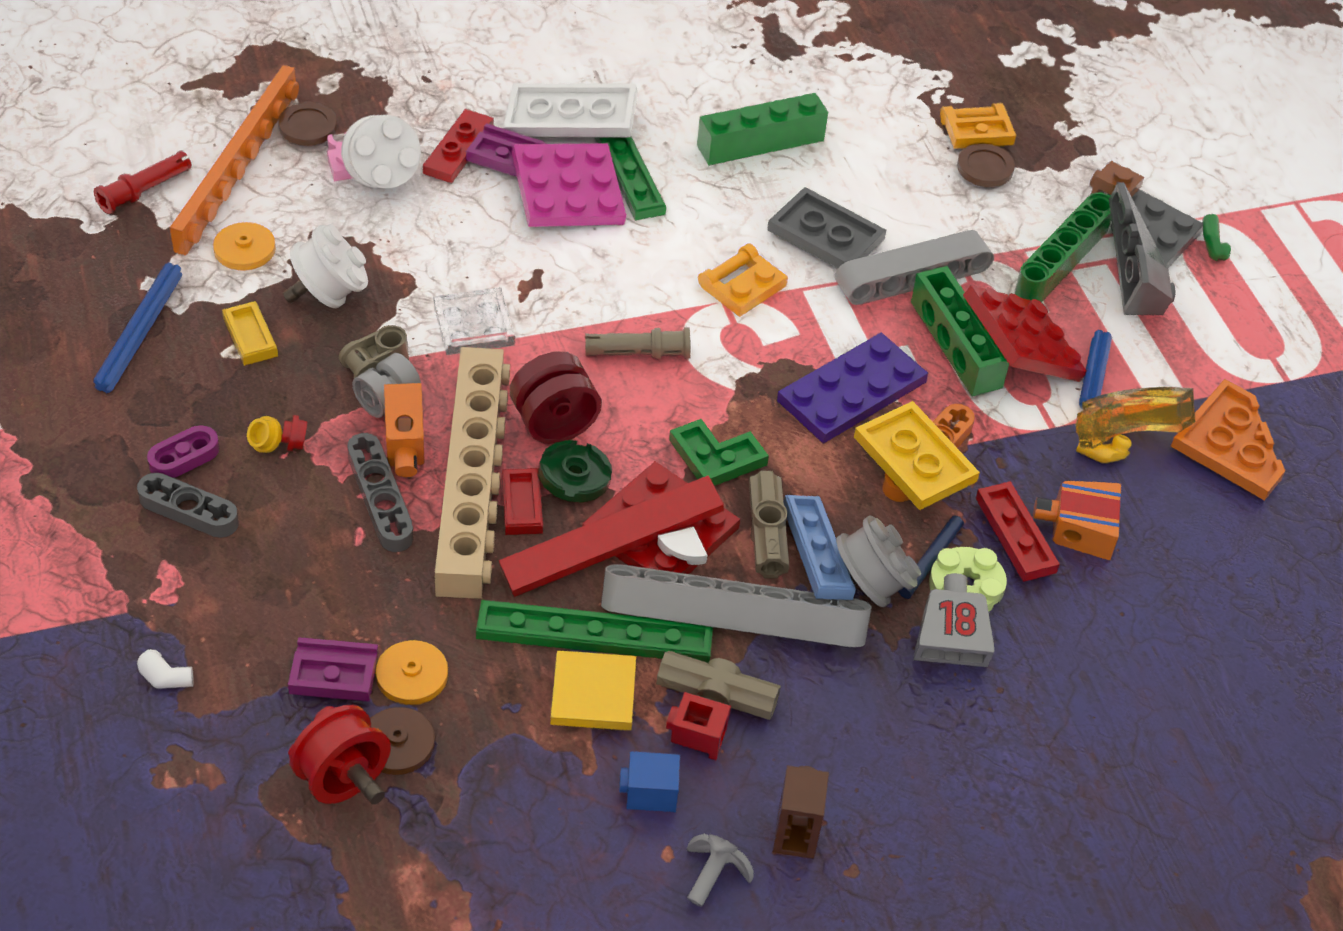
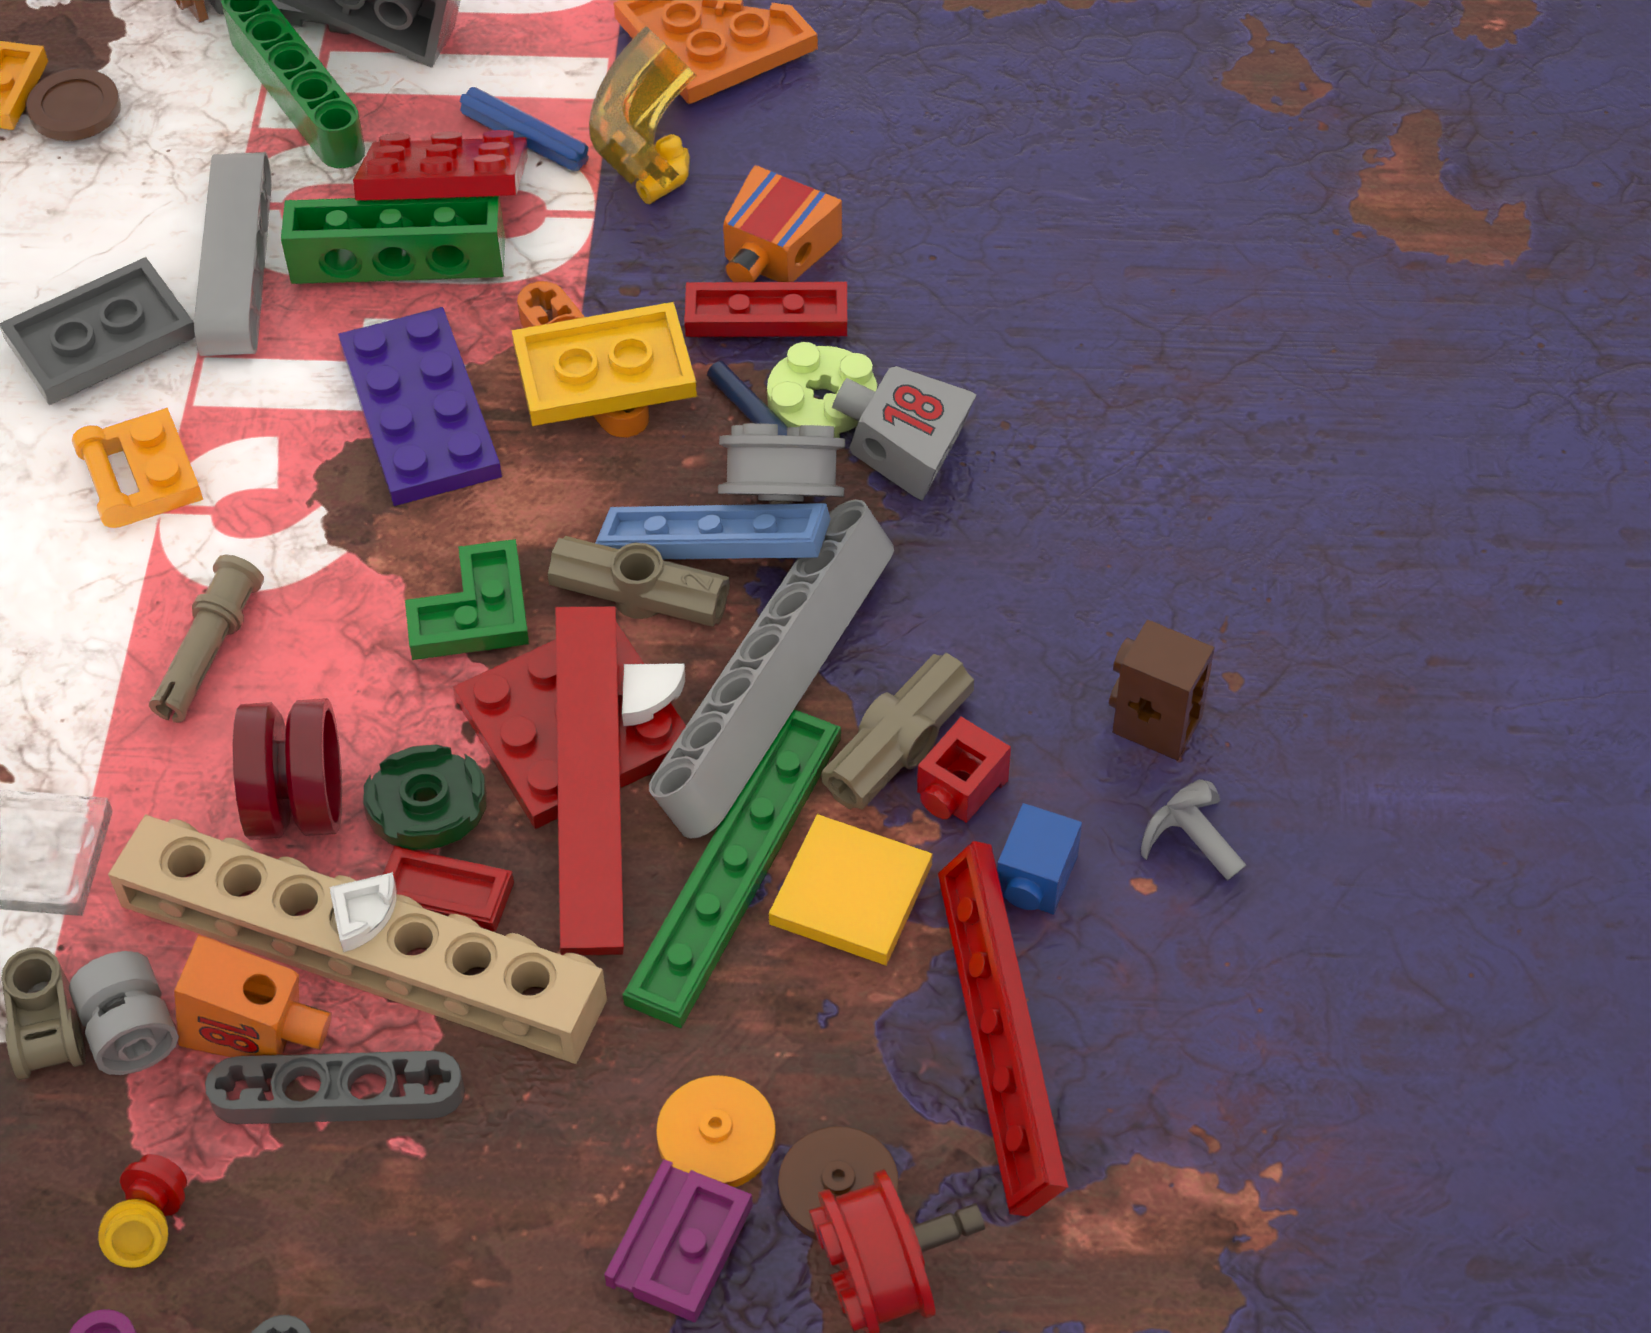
camera: 65 degrees left, 5 degrees up
none -> white tile [329,872,397,952]
none -> red tile [938,841,1068,1217]

